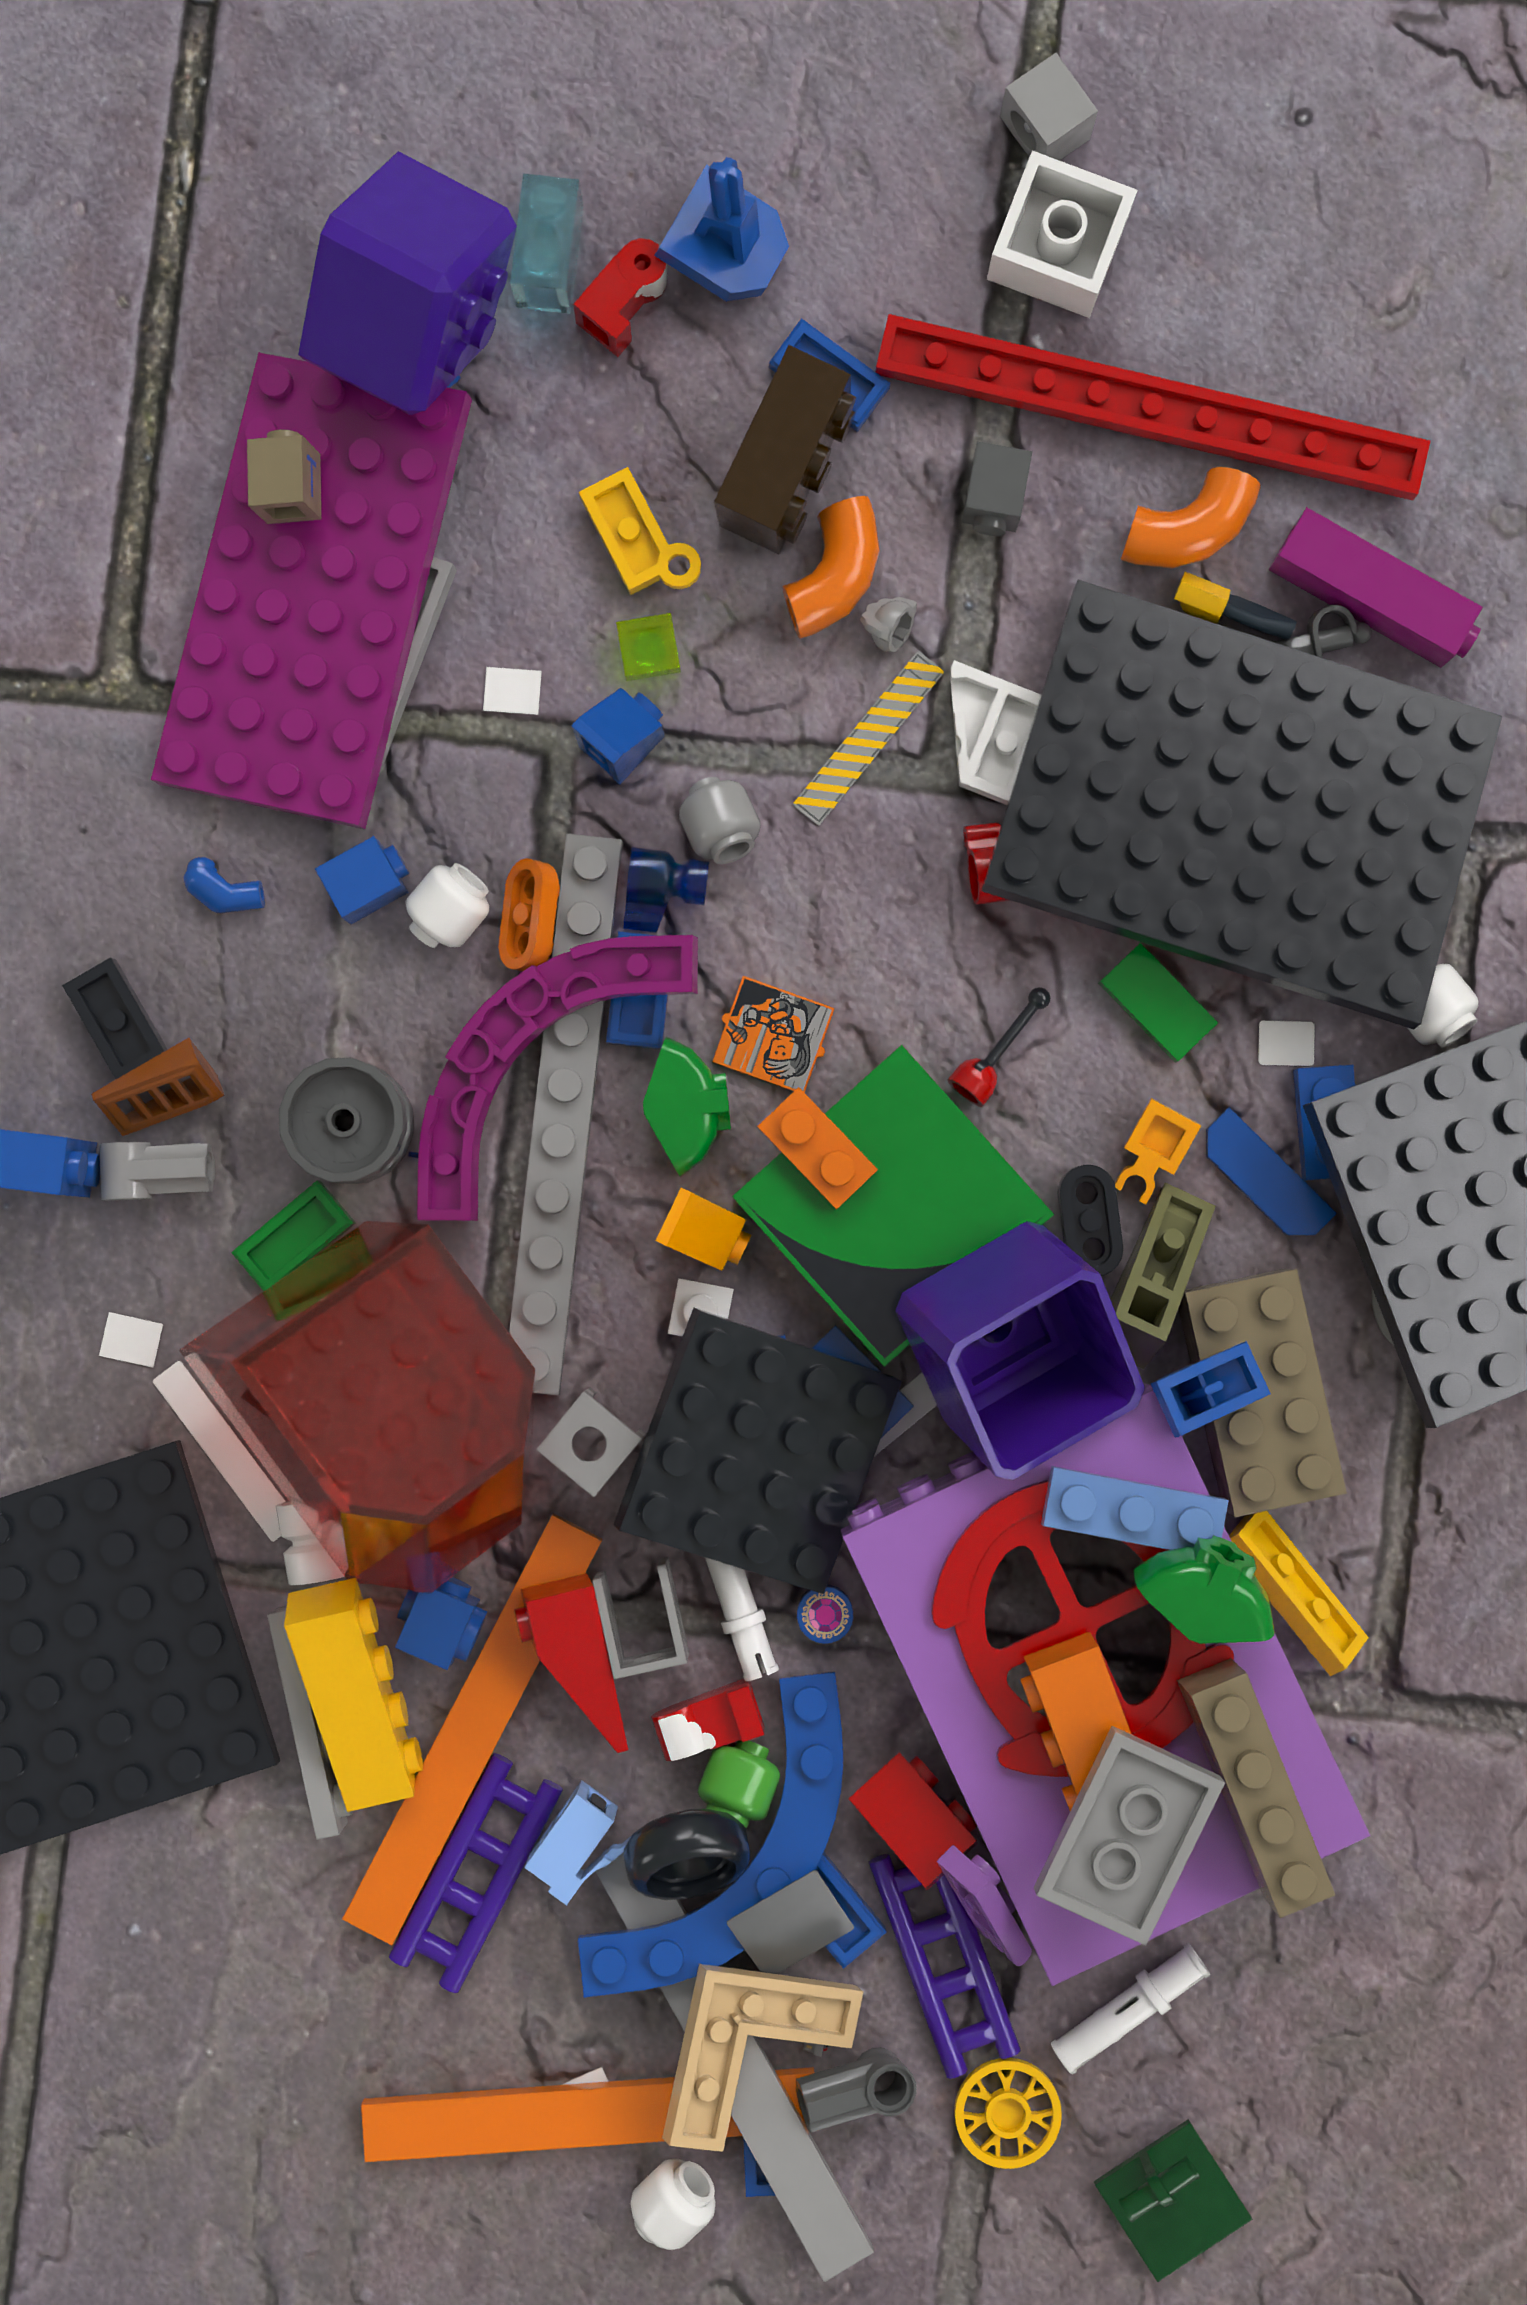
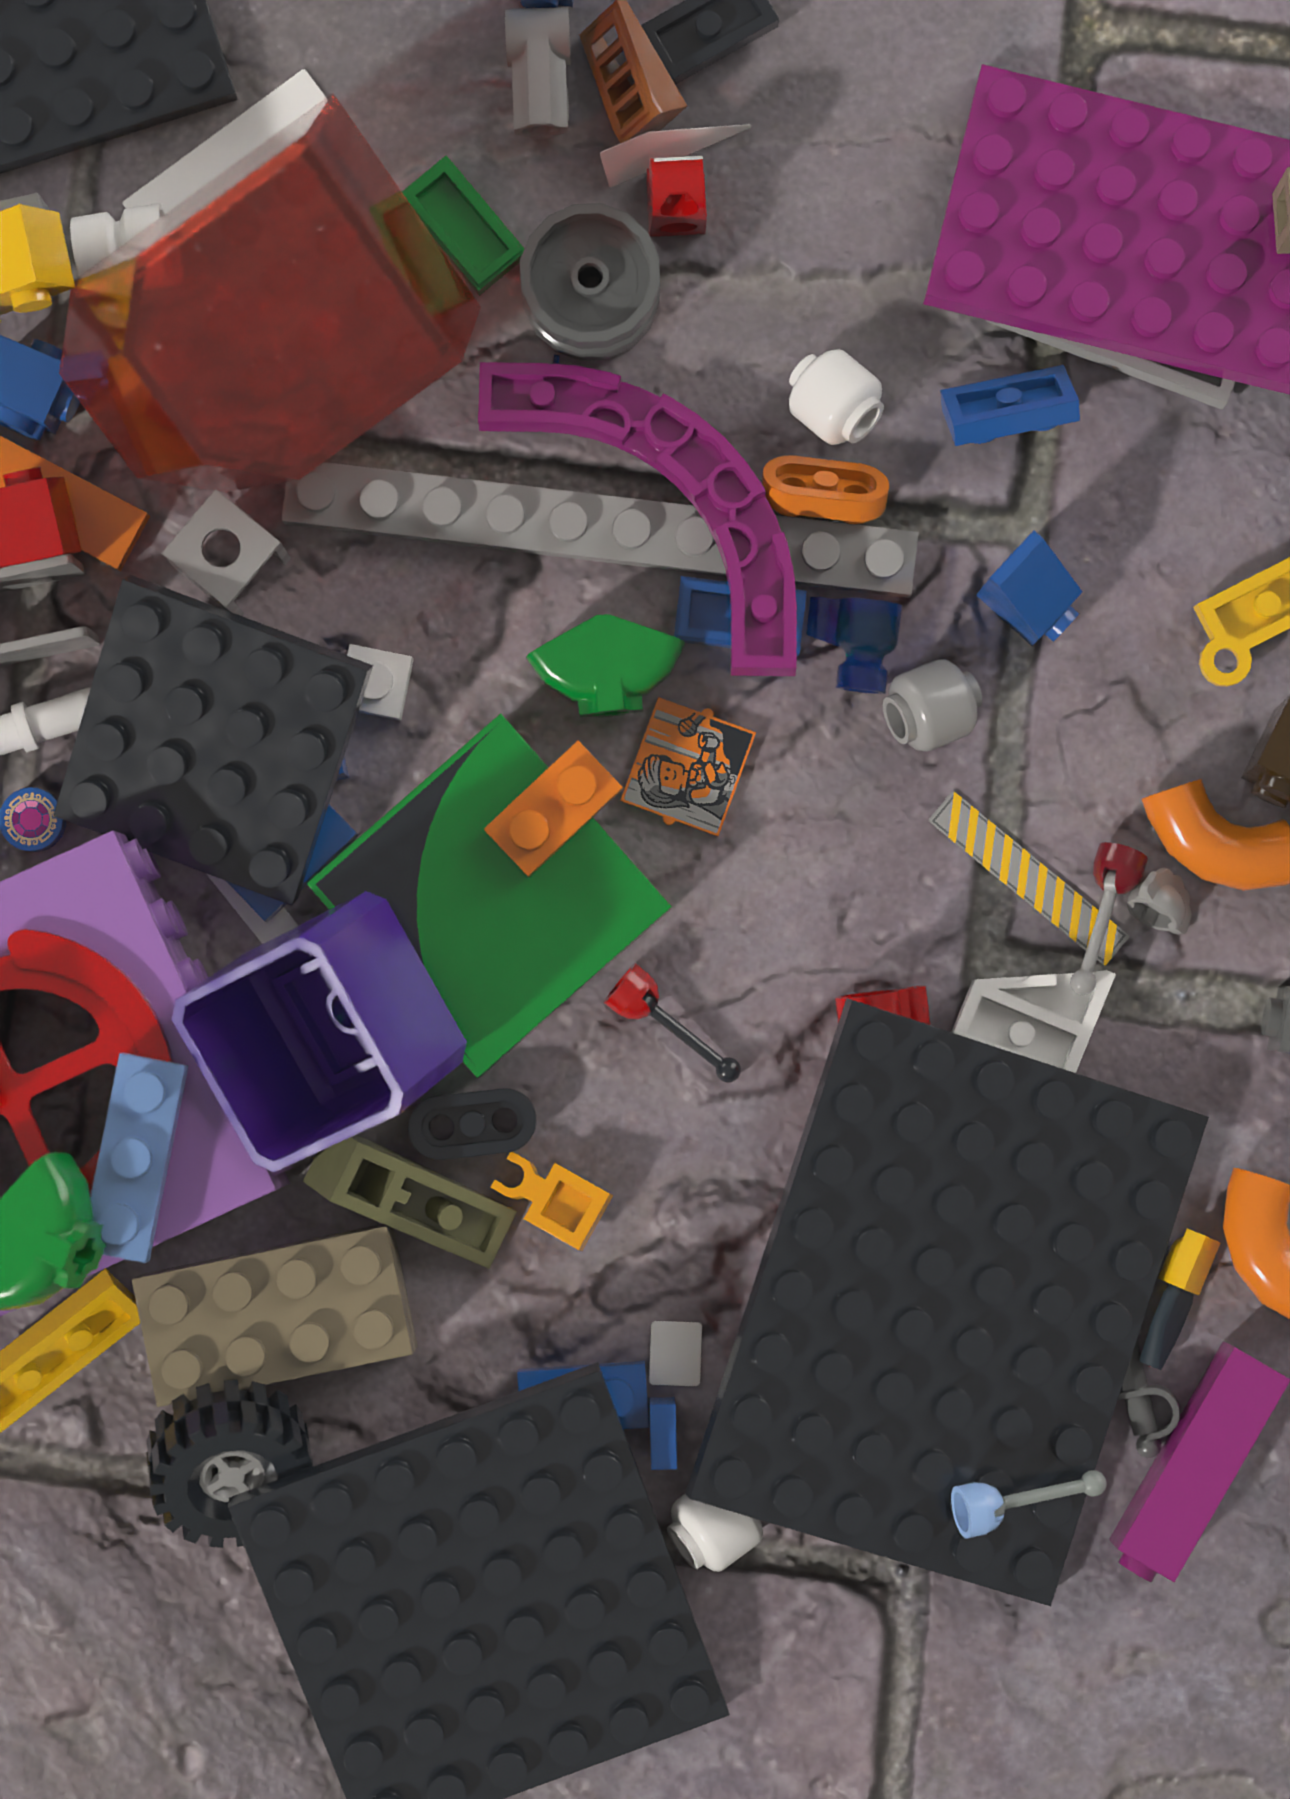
camera: 85 degrees right, 0 degrees up
white sticker [99,1312,163,1368] -> none
blue arm [183,857,265,913] -> none
blue brick [315,836,410,925] -> none
white sticker [483,667,542,715] -> none
clear neon green plate [616,613,681,681] -> none
light orange slope [655,1187,752,1271] -> none
green tile [1098,943,1218,1063] -> none
blue slope [1151,1341,1271,1438] -> none
blue piece [1206,1107,1337,1235] -> none
none -> black wheel [146,1380,313,1548]
none -> white sticker [600,124,751,187]
none -> red leg [646,156,707,237]
none -> blue tile [650,1397,677,1470]
none -> blue plate [940,365,1080,446]
none -> hinge [951,1470,1107,1538]
none -> hinge [1070,842,1148,995]

